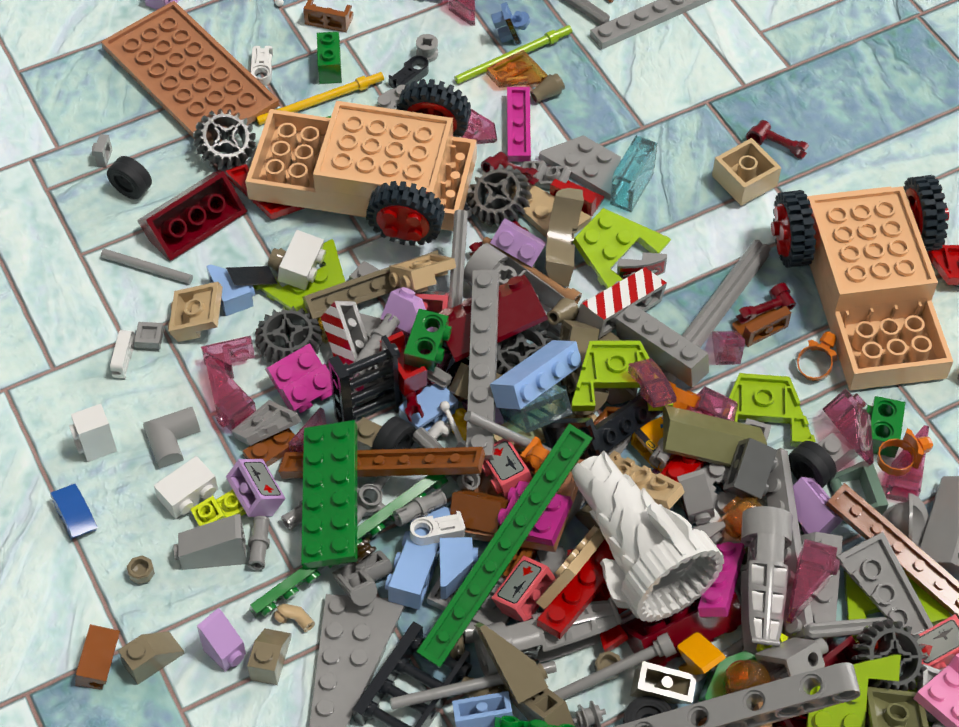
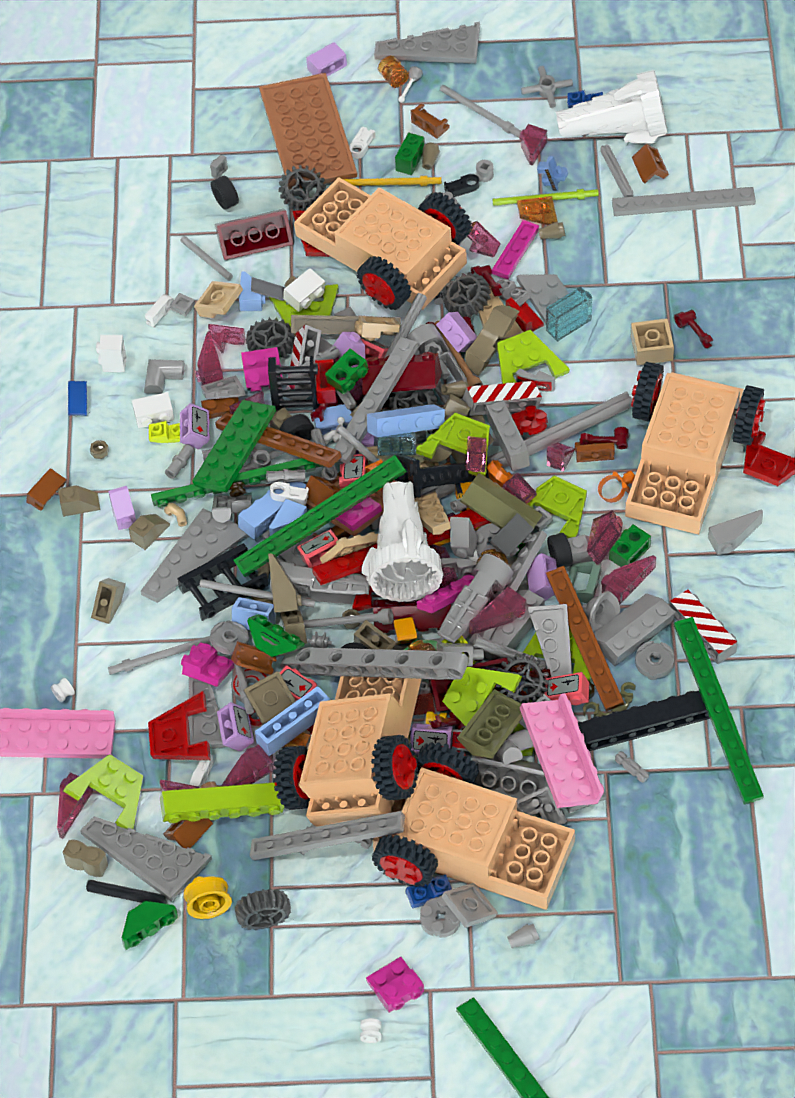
camera: 30 degrees right, 0 degrees up
light grey slope [174,514,247,570] -> none
orange piece [876,428,933,476] -> none
none -> dark tan cone [422,142,440,170]
none -> red plate [511,405,548,435]

